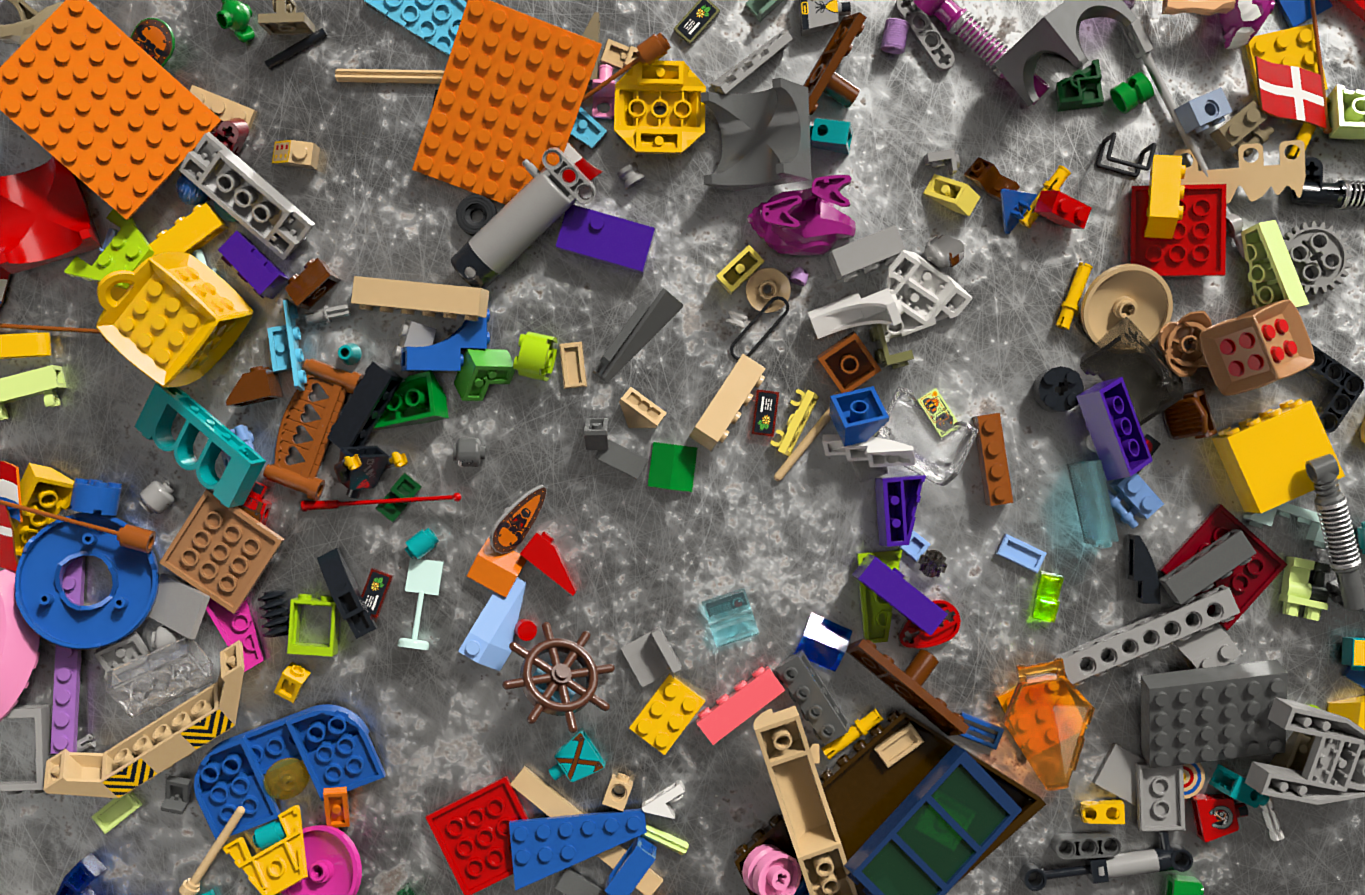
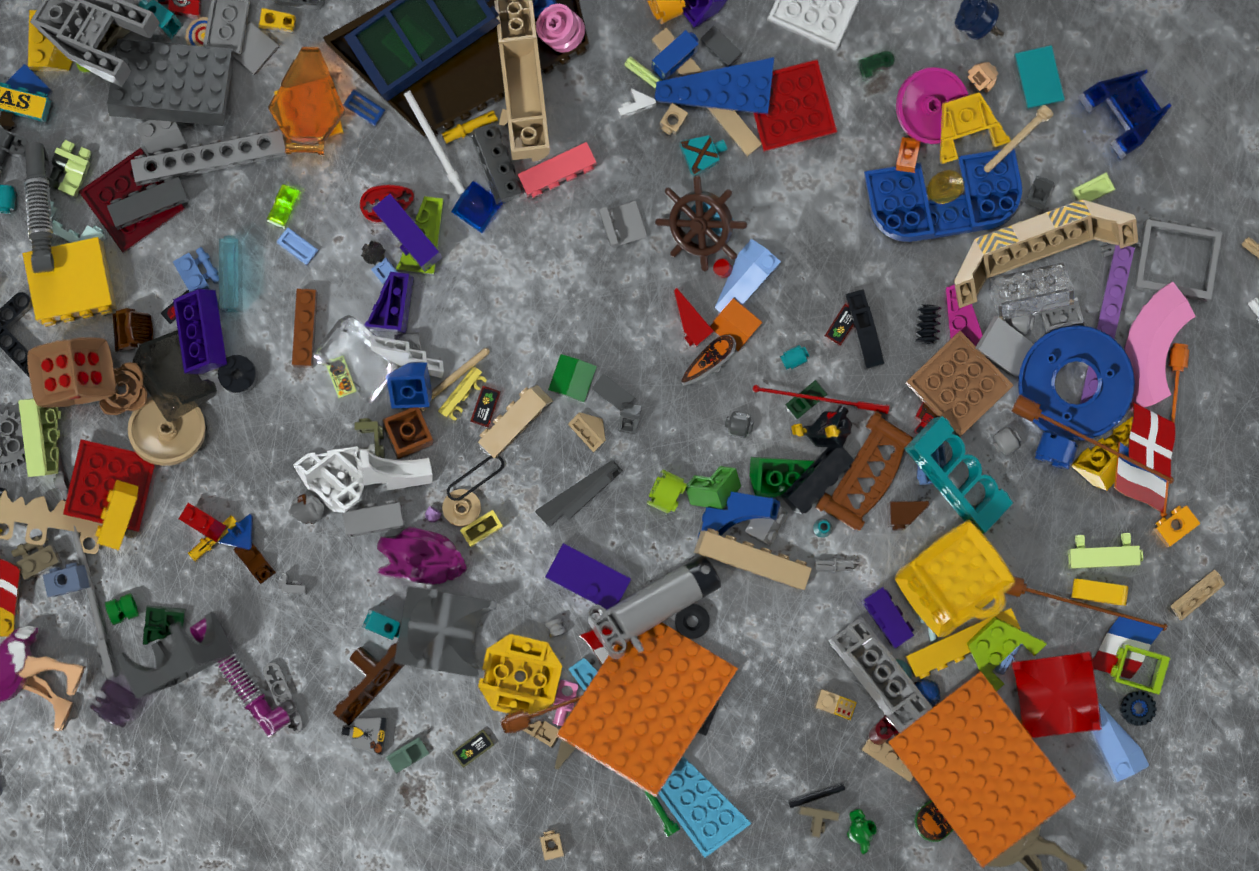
camera: 175 degrees left, 5 degrees down
teal brick [253,820,287,850] -> none
medium azure bracket [267,299,307,391] -> none
yellow bracket [273,662,311,703] -> none
reddish brown slope [285,258,341,310] -> none
lime window [287,594,340,657] -> none
tan axle [335,69,444,84] -> none
light aqua piece [397,558,444,650] -> none
tan tile [559,342,587,389] -> none
yellow plate [629,673,705,755] -> none
clear light blue slope [702,588,759,648] -> none
light grey wing [710,31,793,94] -> none
white bush [725,311,748,328] -> none
reddish brown plate [845,639,969,736] -> none
tan tile [874,723,924,768] -> none
lavender piece [880,18,910,54] -> none
light yellow slope [923,174,980,216] -> none
yellow pin [1055,262,1093,330] -> none
black piece [1096,132,1156,177] -> none
black slope [1128,534,1161,604] -> none
none -> white bar [404,90,466,194]

